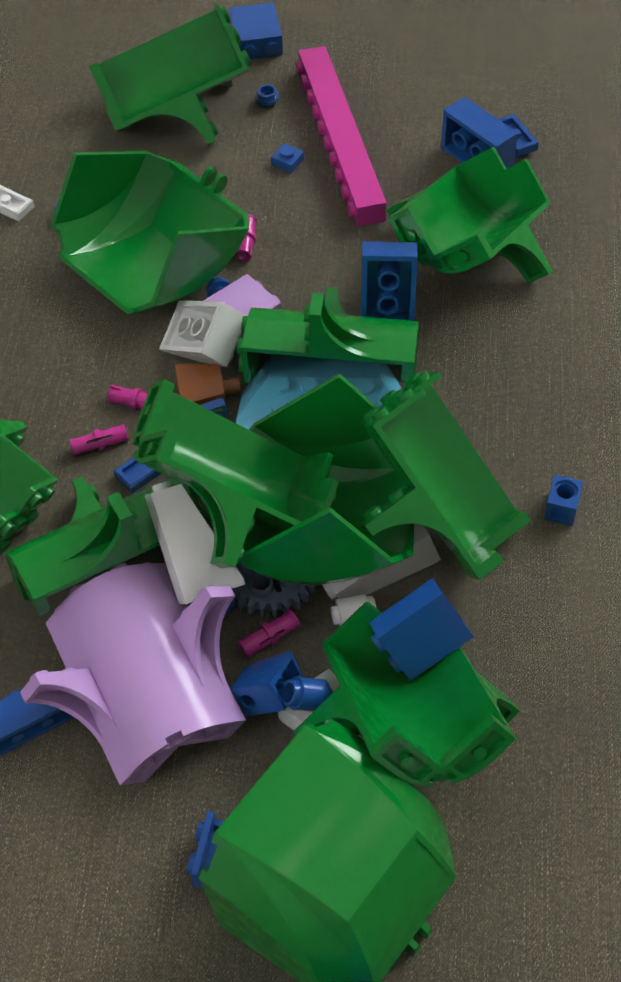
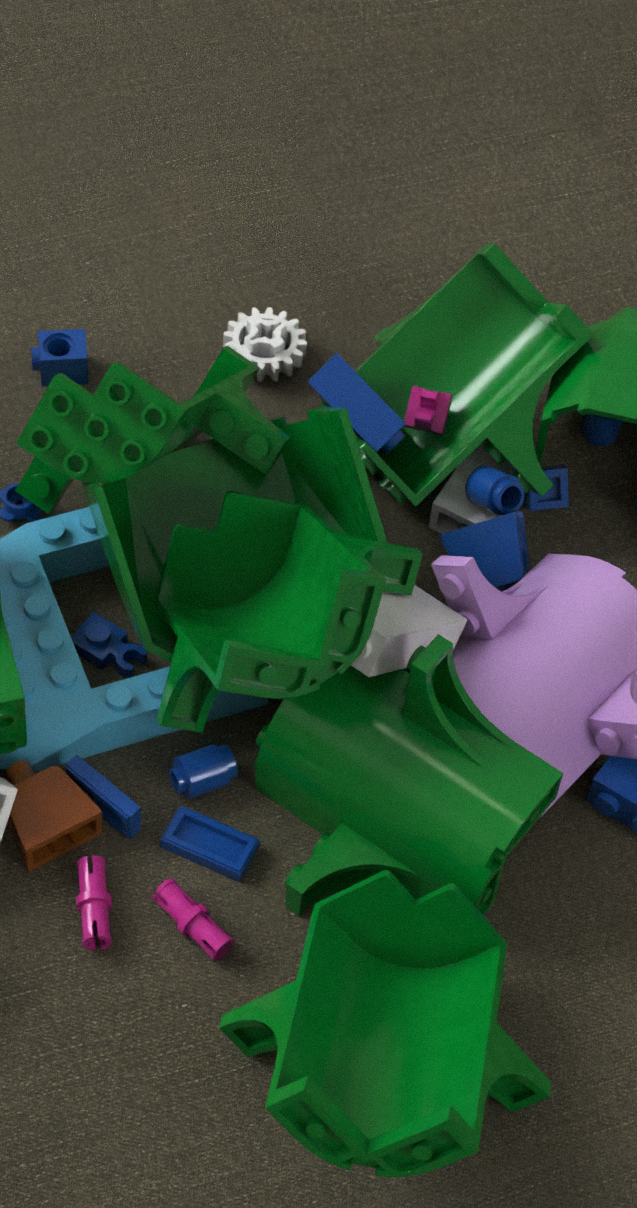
camera: 120 degrees left, 0 degrees up
none -> white gear [223,307,307,382]
none -> dark pink tile [404,386,453,436]

